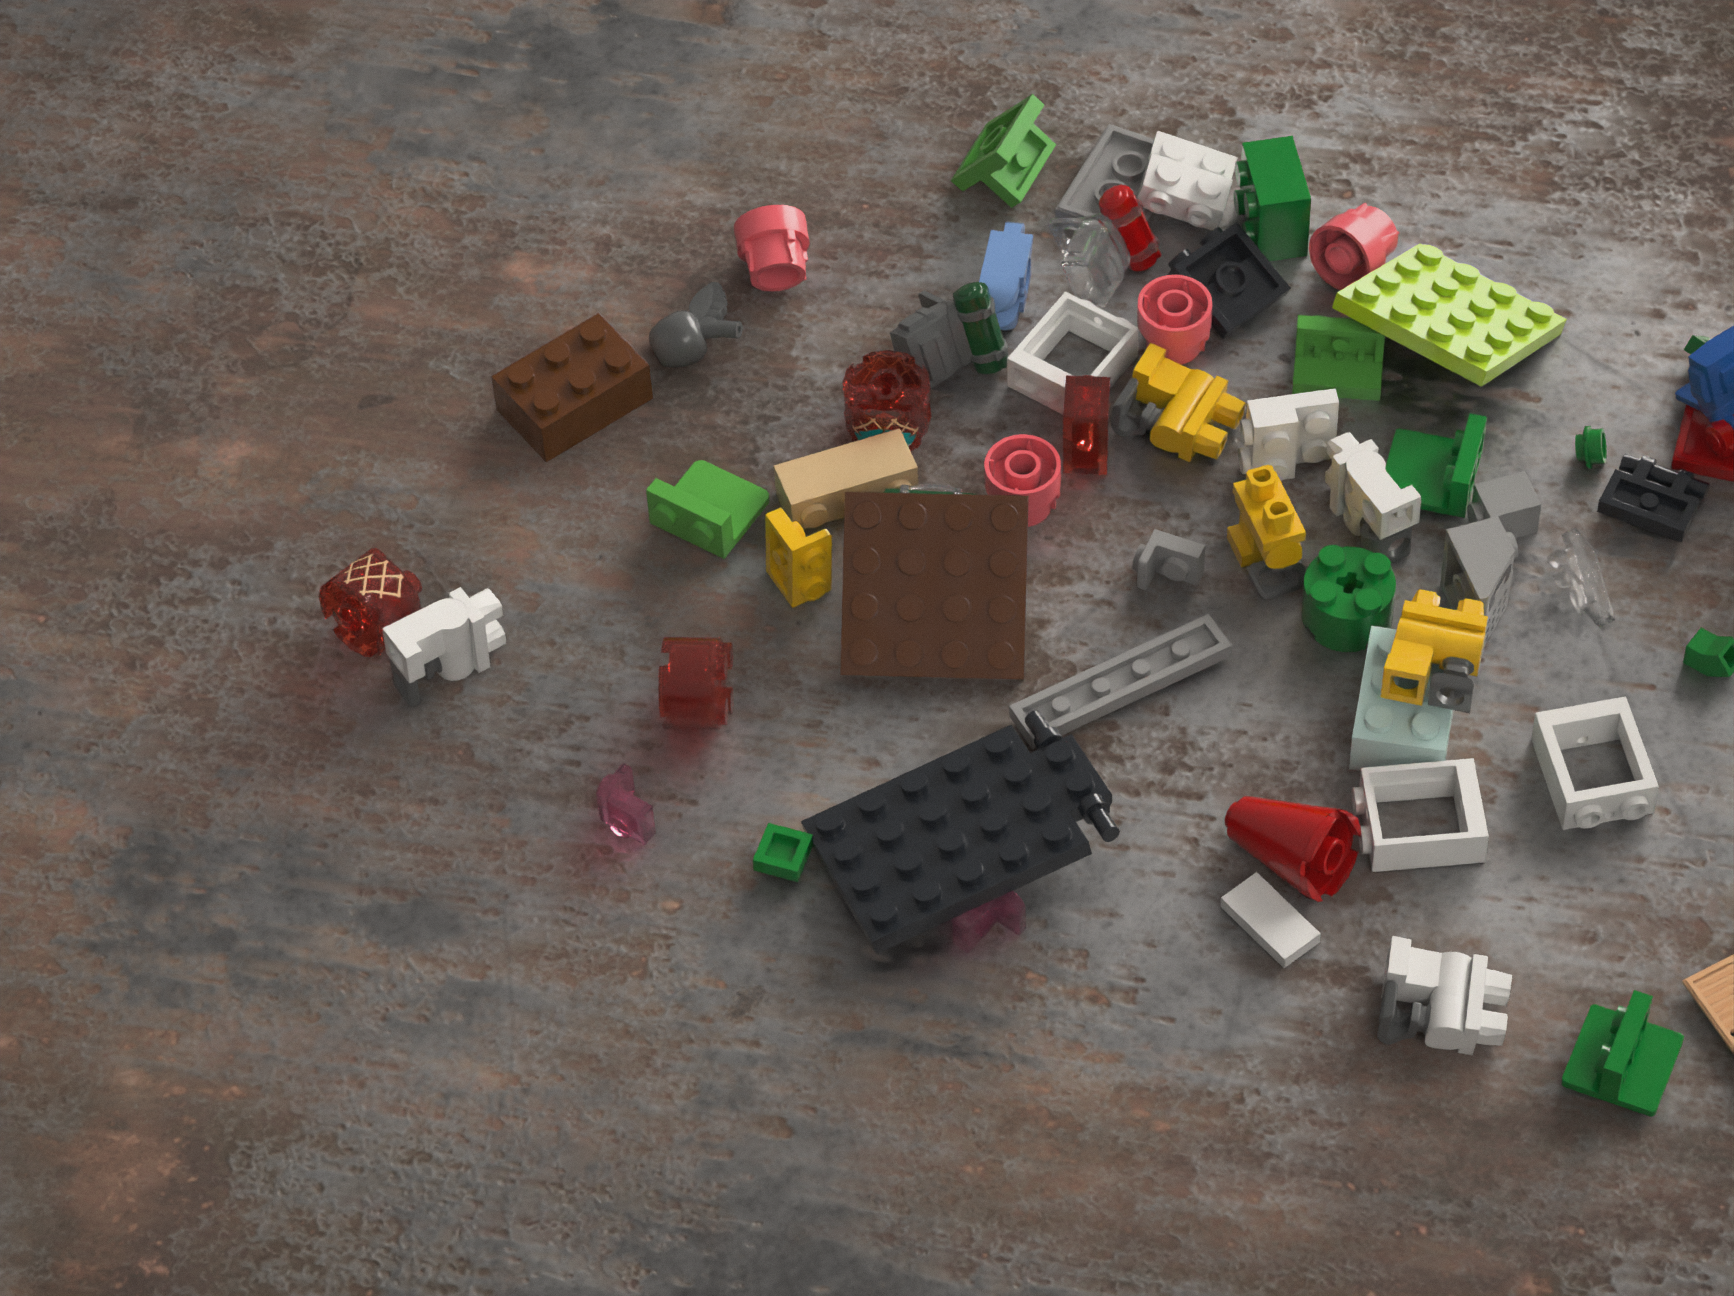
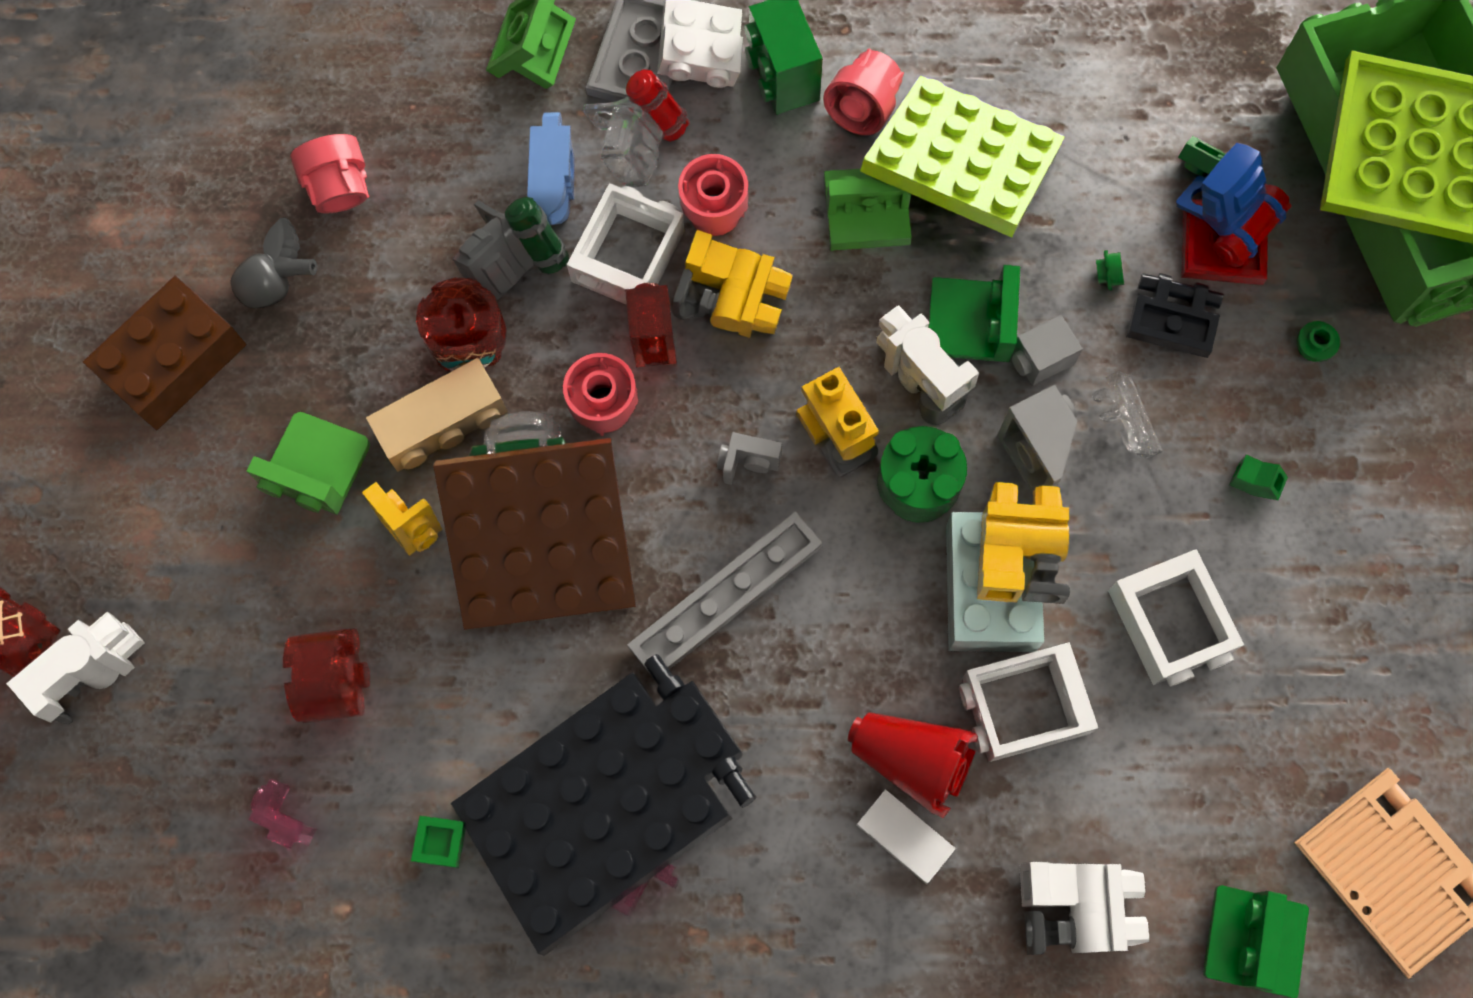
camera: 10 degrees left, 20 degrees up
black plate [1168,222,1291,339] -> none
white plate [1238,389,1339,481] -> none

